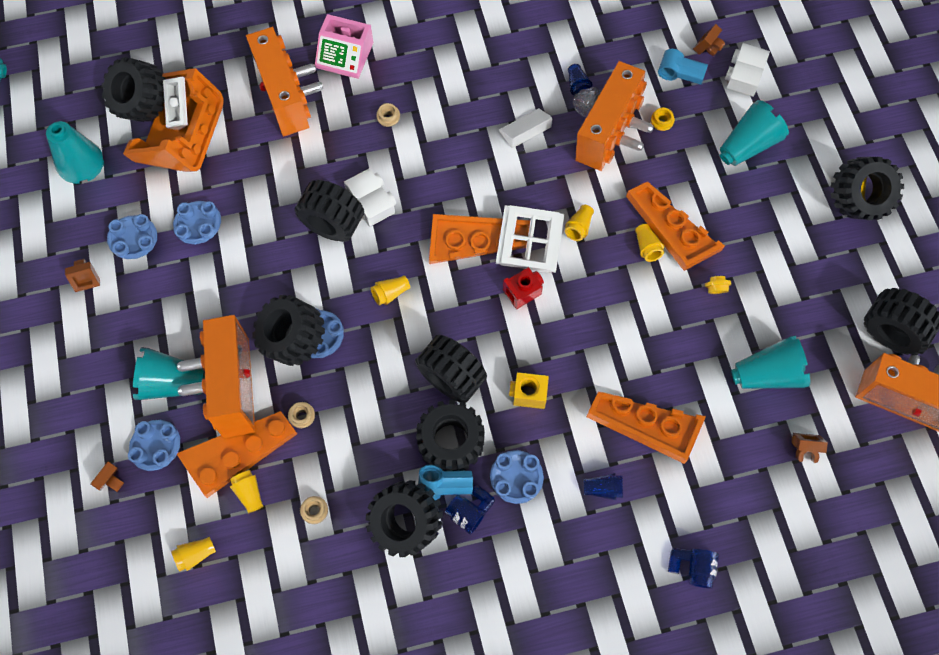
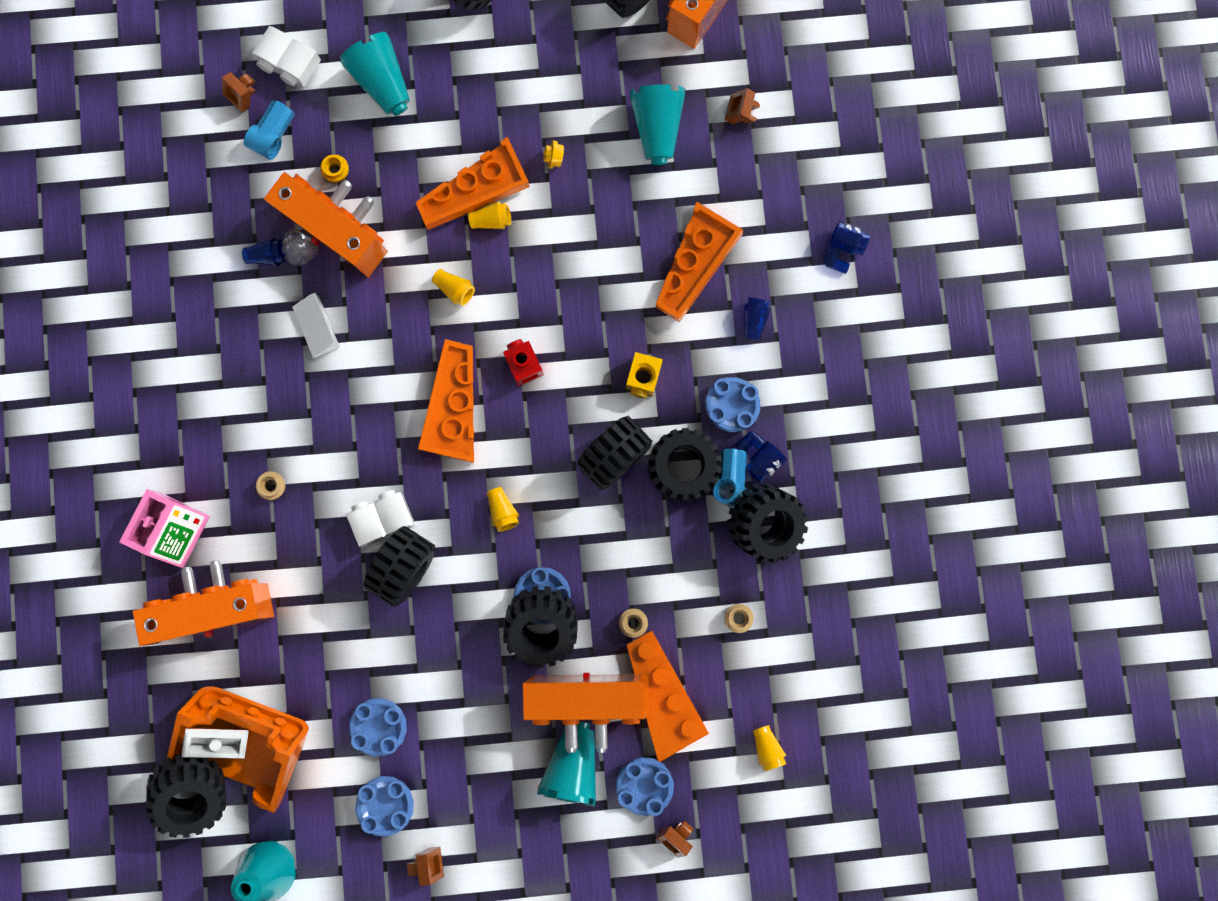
camera: 85 degrees left, 15 degrees up
yellow cone [230,470,263,514] -> none
white piece [496,205,564,273] -> none

